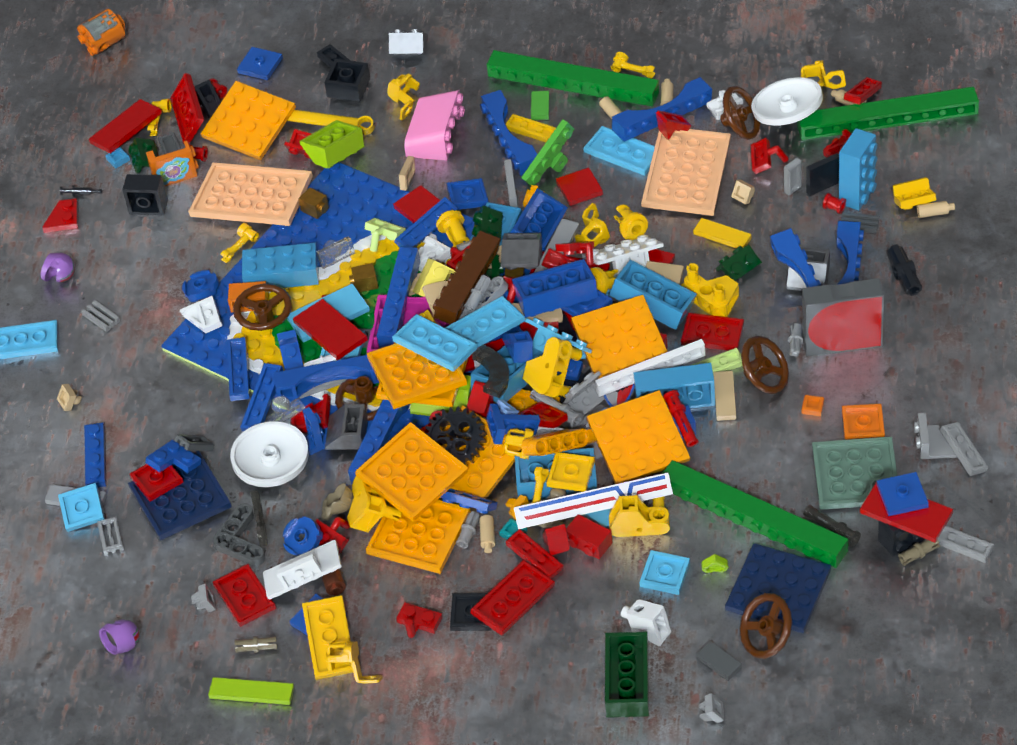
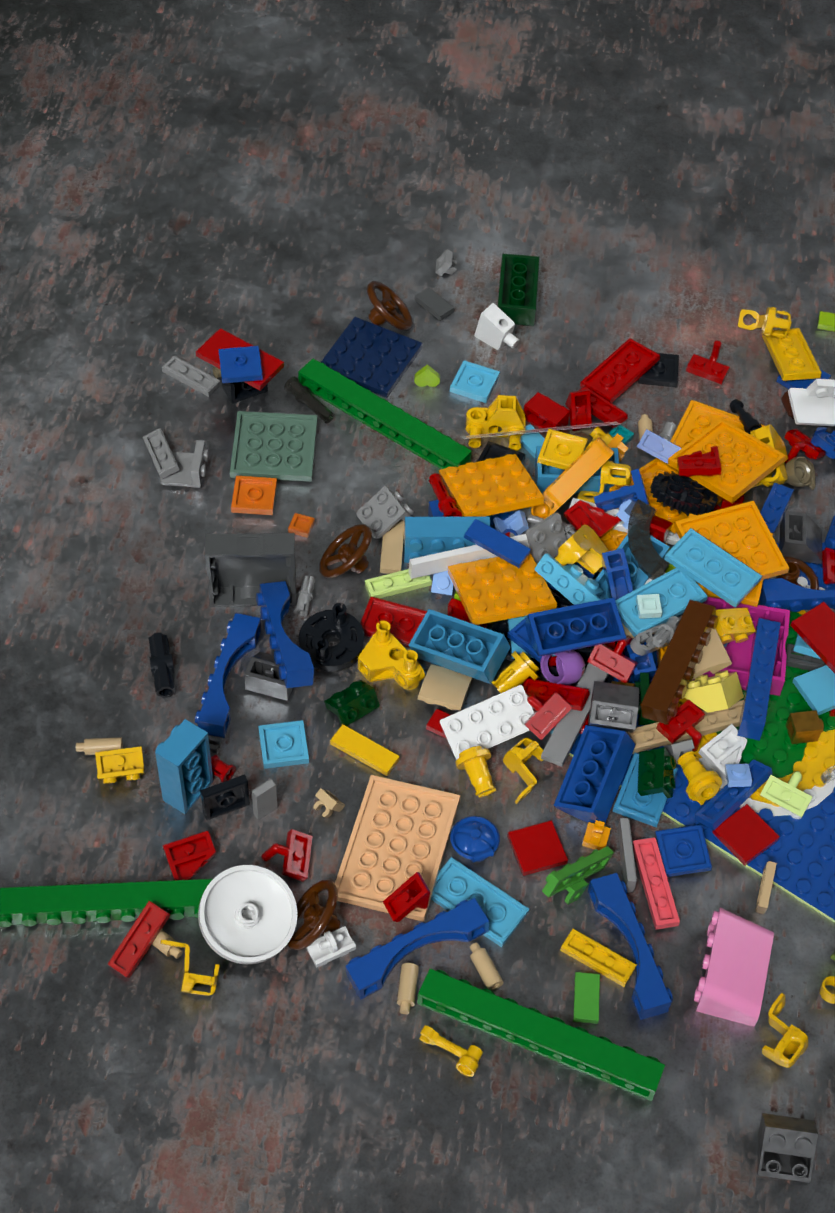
camera: 175 degrees right, 5 degrees up
none -> medium azure tile [258,720,309,769]
none -> black piece [299,603,365,672]
none -> light grey bracket [356,486,415,540]
none -> blue piece [450,816,500,863]
none -> blue tile [464,519,531,568]
none -> coral plate [632,837,680,930]
none -> light aqua plate [636,594,662,619]
none -> red wing [677,446,721,477]
none -> light blue plate [725,764,752,787]
none -> black piece [729,399,762,434]

